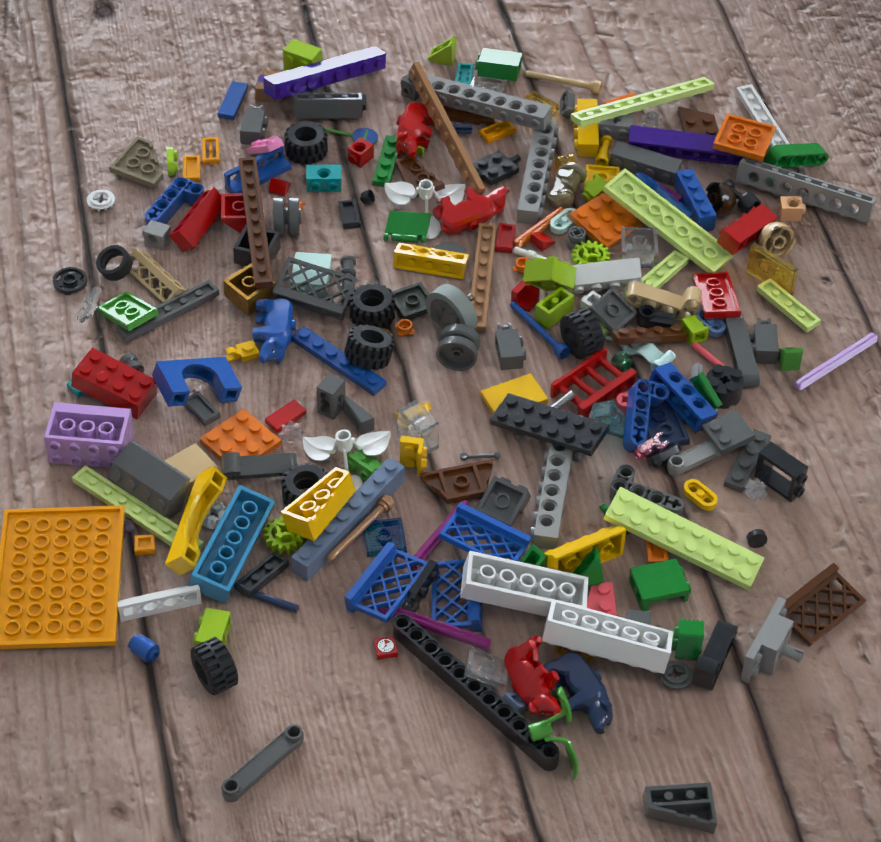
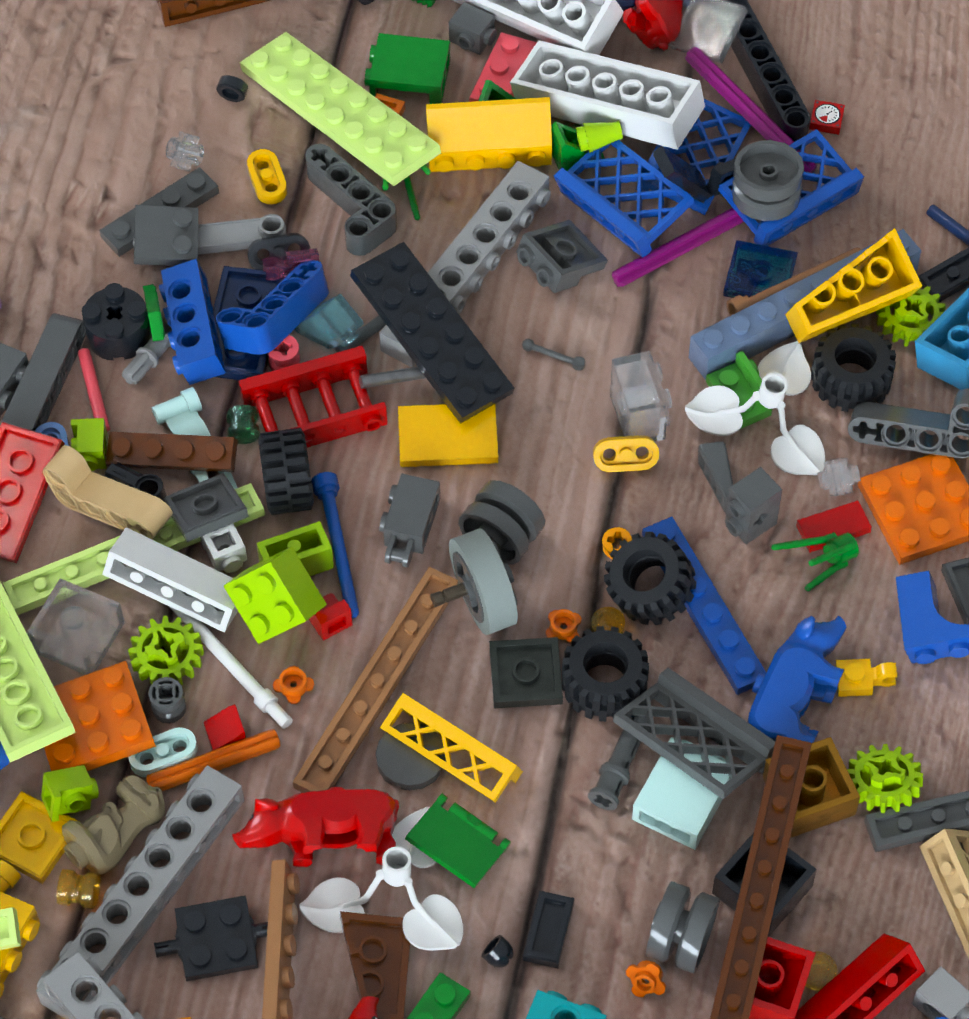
camera: 155 degrees left, 10 degrees up
yellow bracket [400,436,427,477] -> none
reddish brown wing [420,459,493,504] -> none
red tile [494,223,516,254] -> none
black window [754,442,808,502] -> none
none -> lime cone [576,121,623,153]
none -> light orange bush [602,527,632,559]
none -> black tile [653,146,712,202]
none -> dark grey wheel [732,140,804,221]
none -> green plant [771,532,859,591]
none -> clear yellow tile [806,951,837,990]
none -> lime gear [847,744,923,813]

